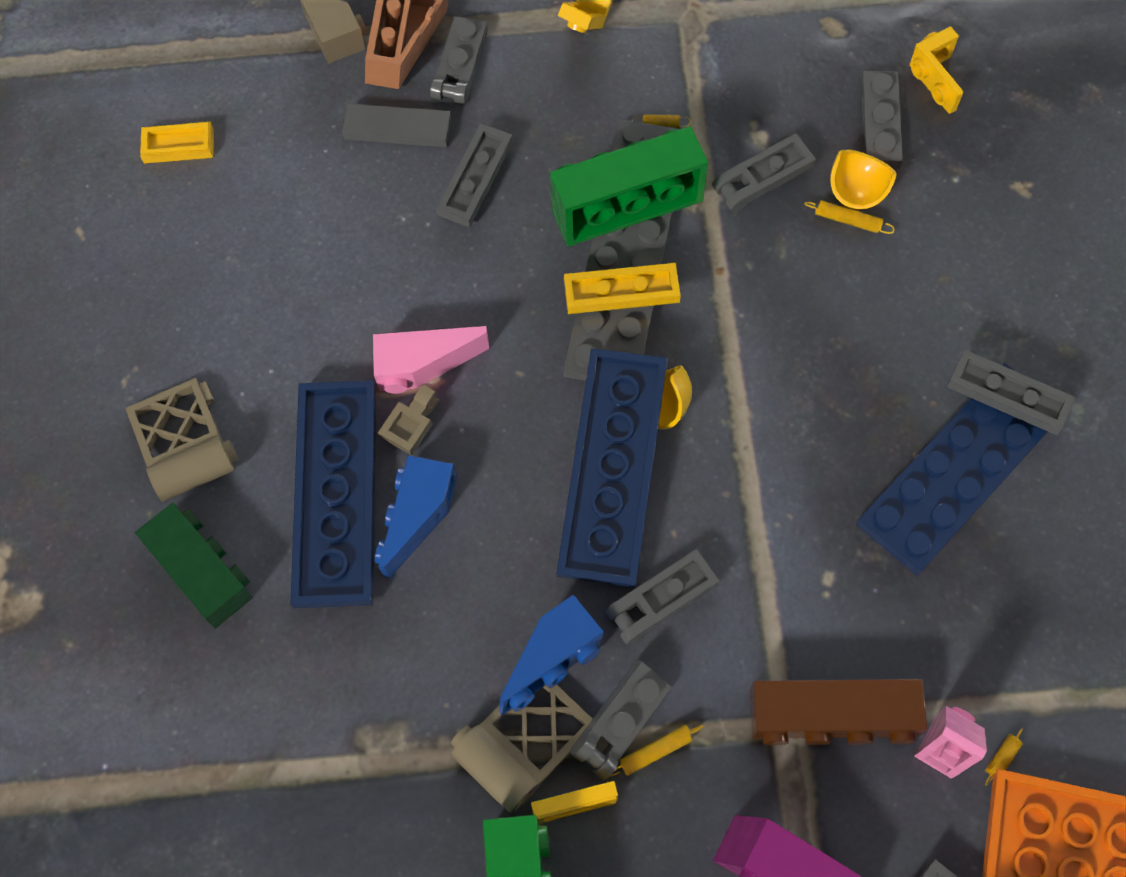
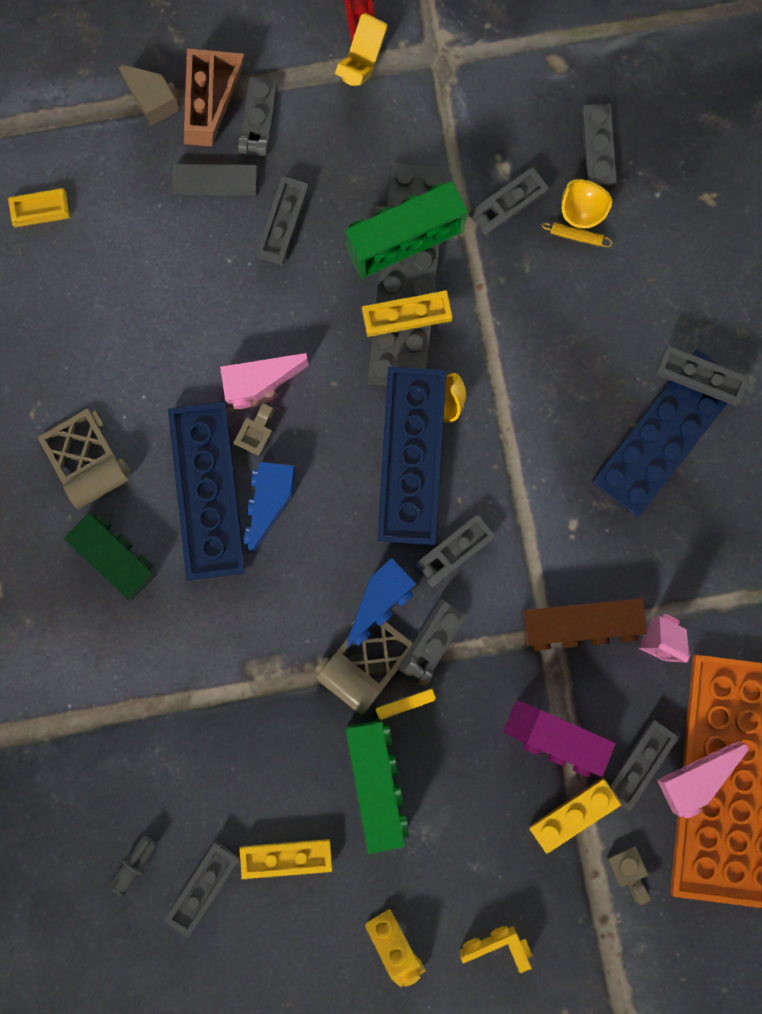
camera: 10 degrees left, 15 degrees up
yellow piece [611,725,704,776] -> none
yellow piece [632,114,691,129] -> none
yellow bracket [909,26,963,114] -> none
yellow piece [985,728,1023,786] -> none

